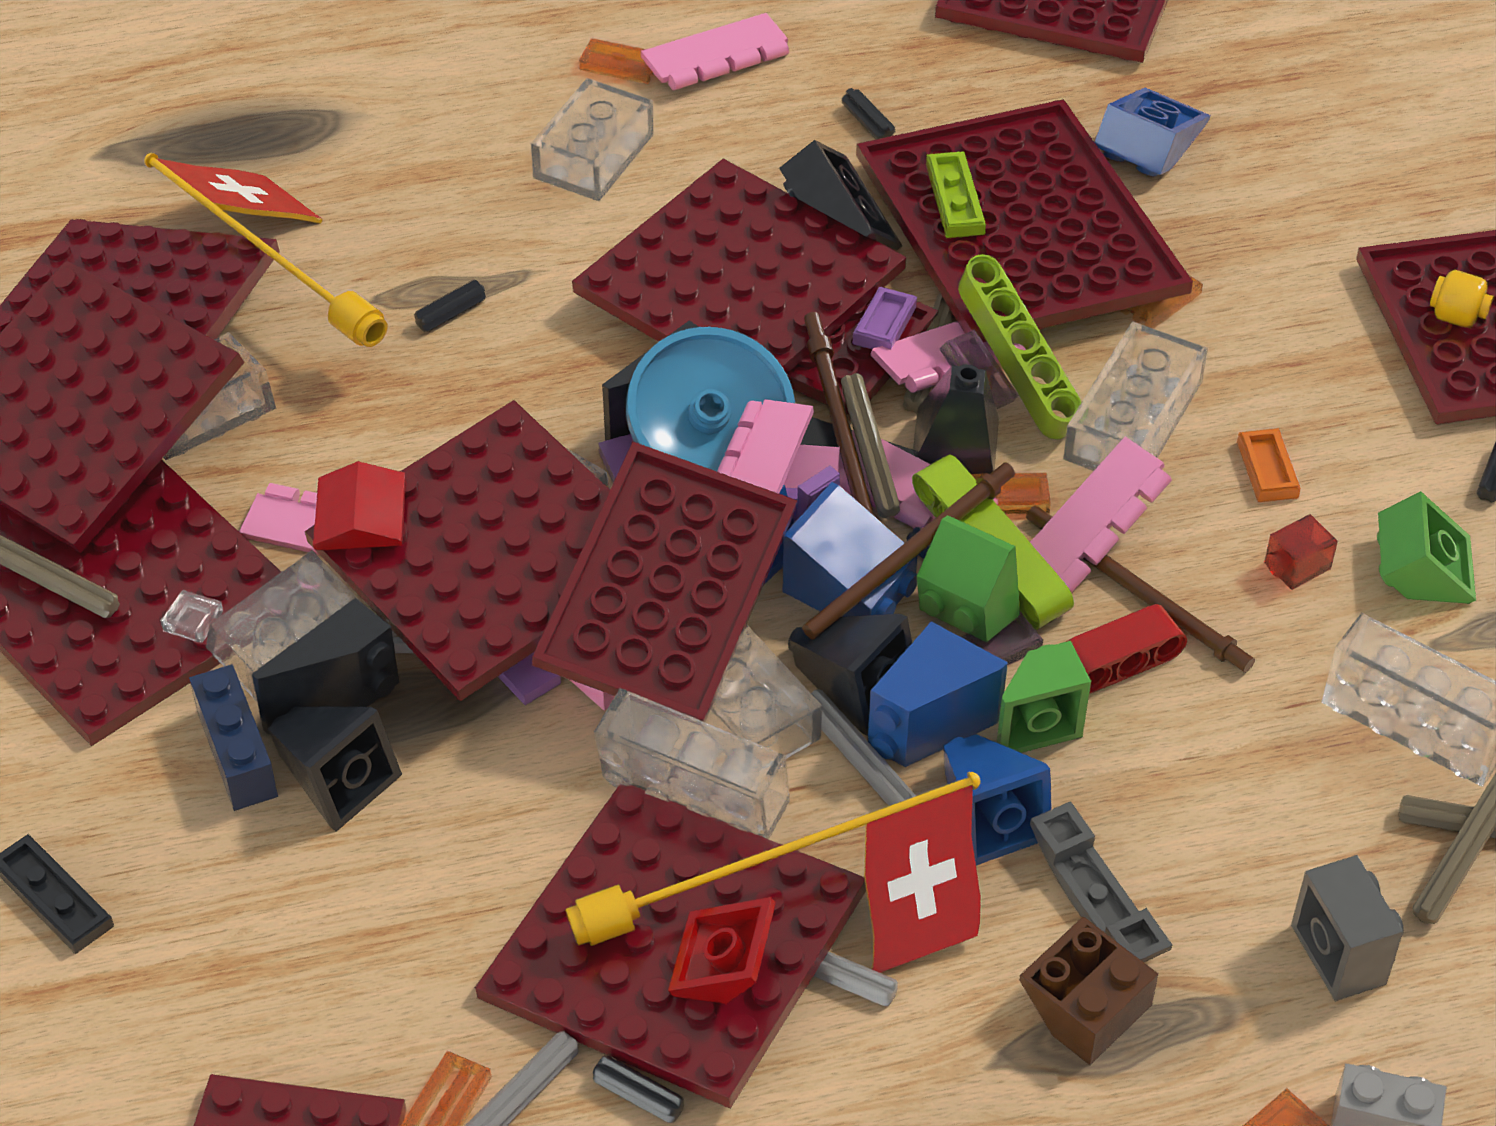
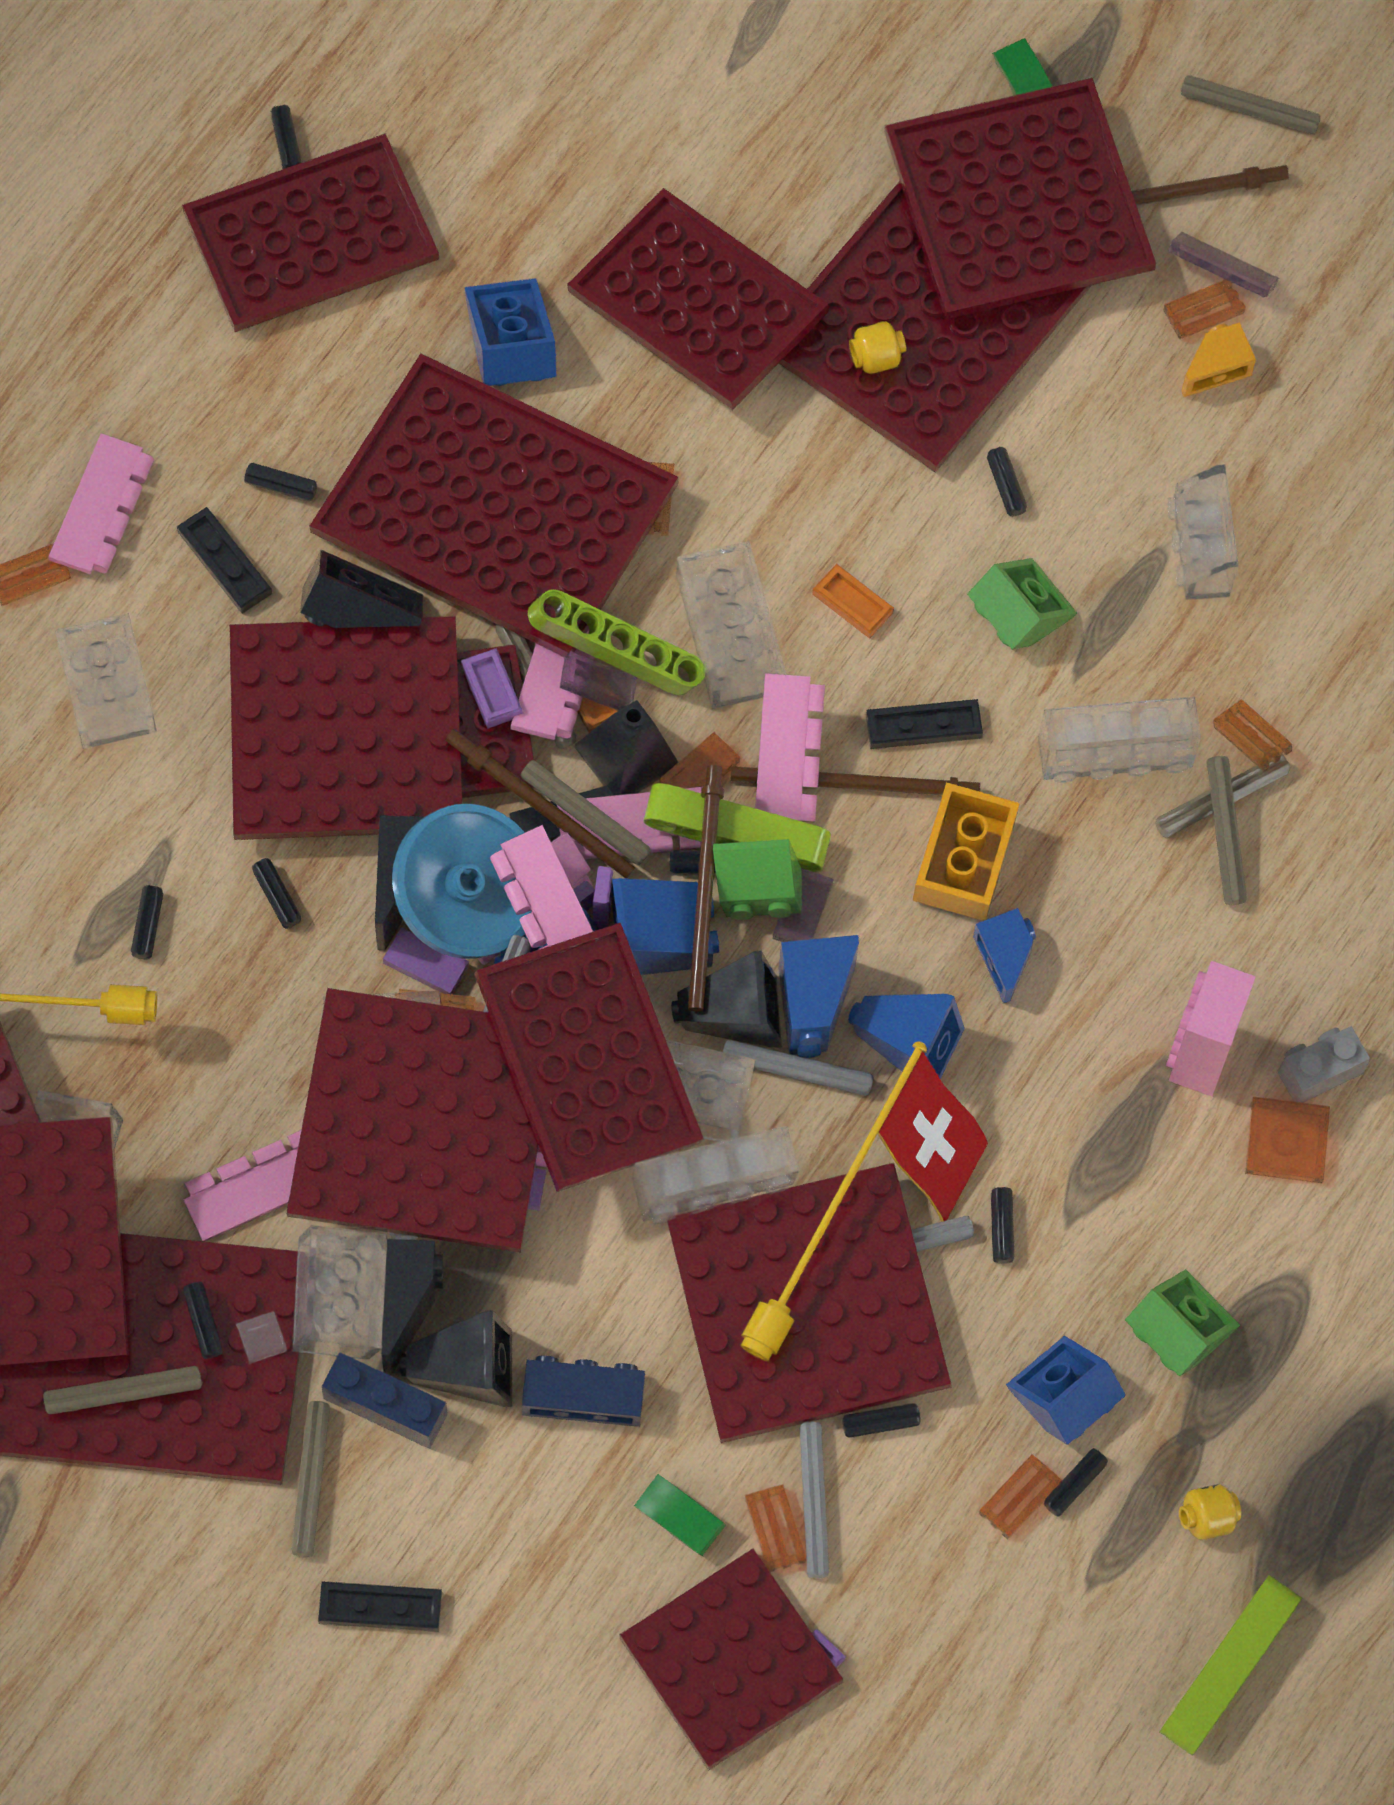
camera: 45 degrees left, 20 degrees up
red slope [313,461,406,551] -> none
red slope [668,897,776,1004] -> none
lime tile [926,152,986,238] -> none
bright green slope [997,641,1091,753] -> none
reddish brown slope [1019,916,1159,1065] -> none
dark grey slope [1030,801,1172,962] -> none
red beam [1066,604,1188,694] -> none
clear red brick [1264,514,1338,590] -> none
dark grey brick [1291,855,1404,1001] -> none
none -> black tile [177,507,272,614]
none -> black axle [183,1282,223,1359]
none -> black axle [252,858,301,929]
none -> dark tan axle [291,1401,330,1557]
none -> dark blue brick [522,1356,645,1427]
none -> dark red plate [567,188,829,410]
none -> green slope [634,1474,726,1557]
none -> black tile [866,699,983,749]
none -> light orange brick [913,782,1020,921]
none -> blue slope [973,908,1036,1004]
none -> black axle [991,1187,1015,1264]
none -> bright pink brick [1166,961,1256,1096]

